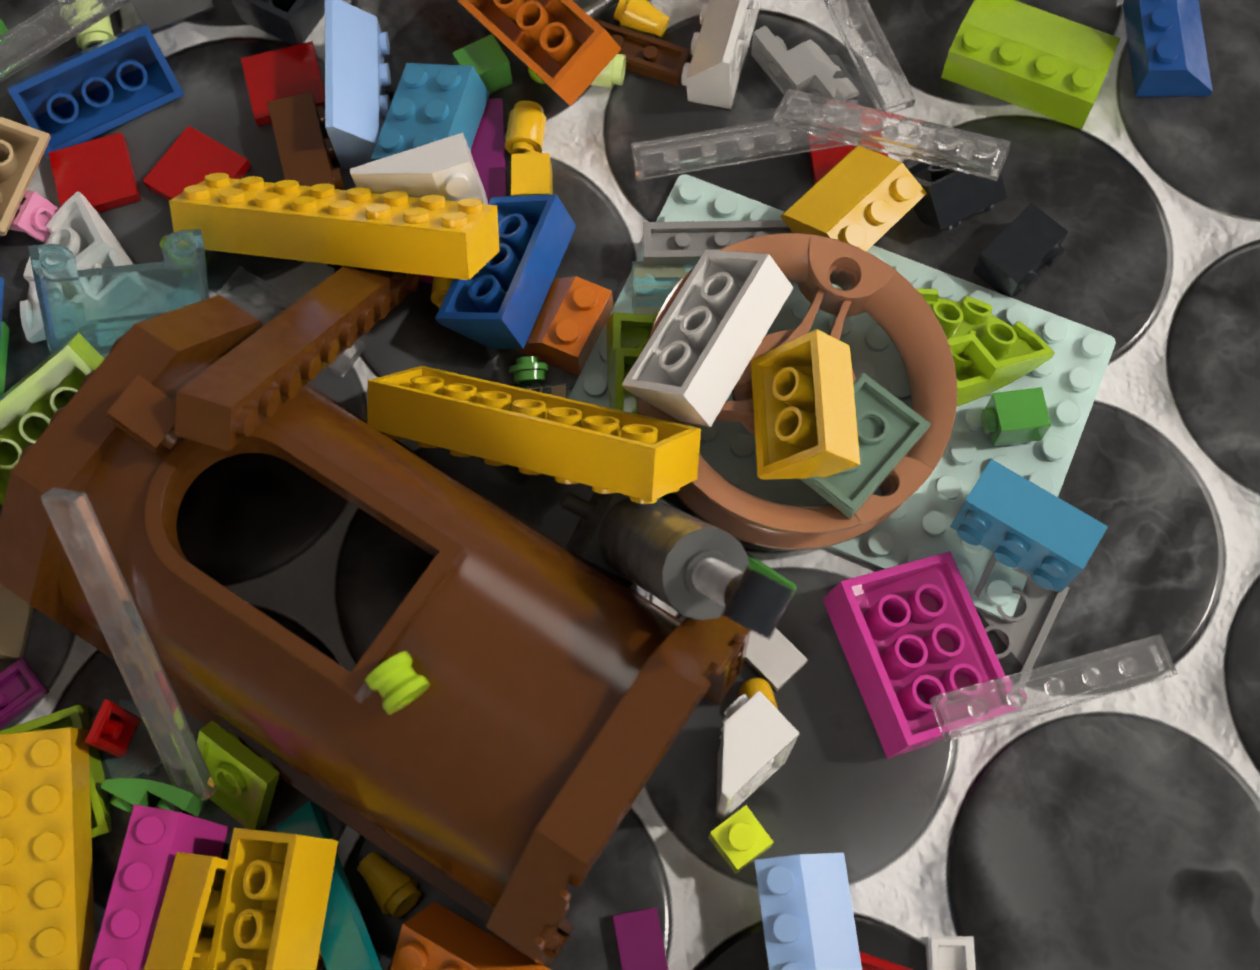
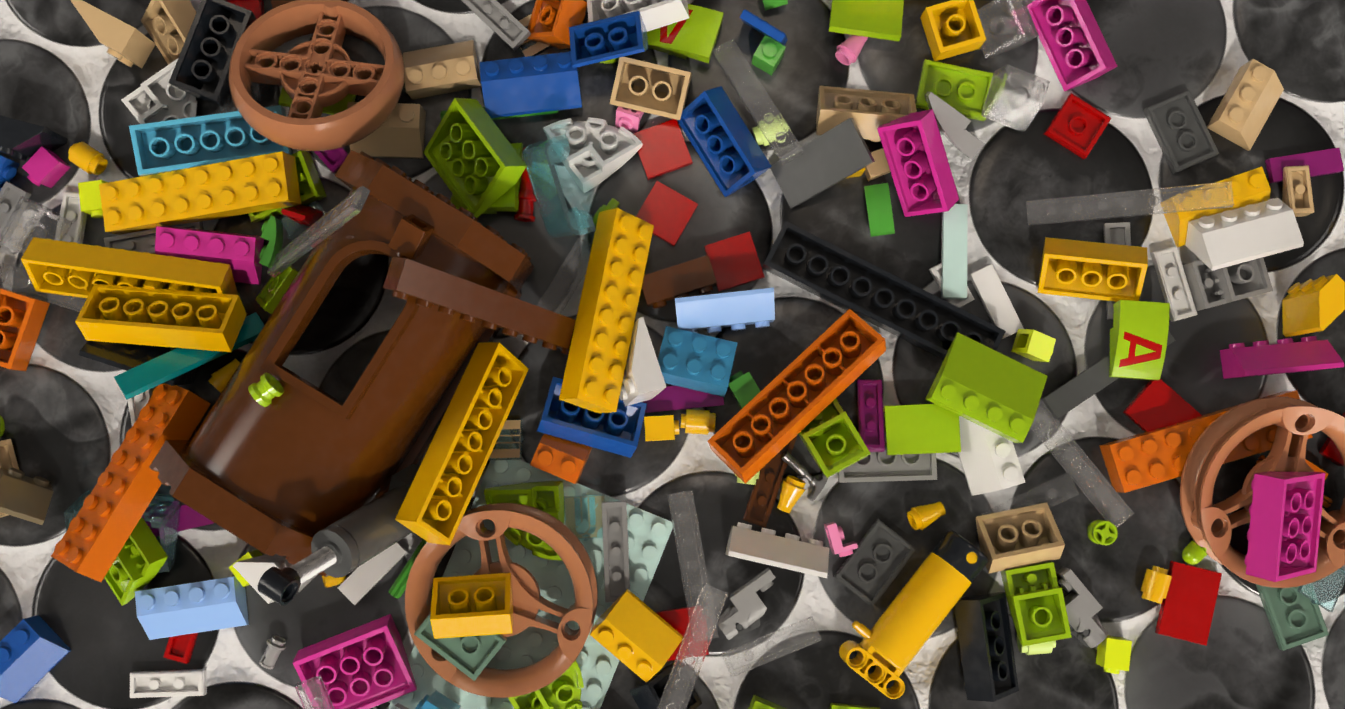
camera: 85 degrees right, 15 degrees up
bright green plate [509,356,549,385] -> none
white slope [621,250,794,427] -> none
none -> light grey pin [259,635,286,669]

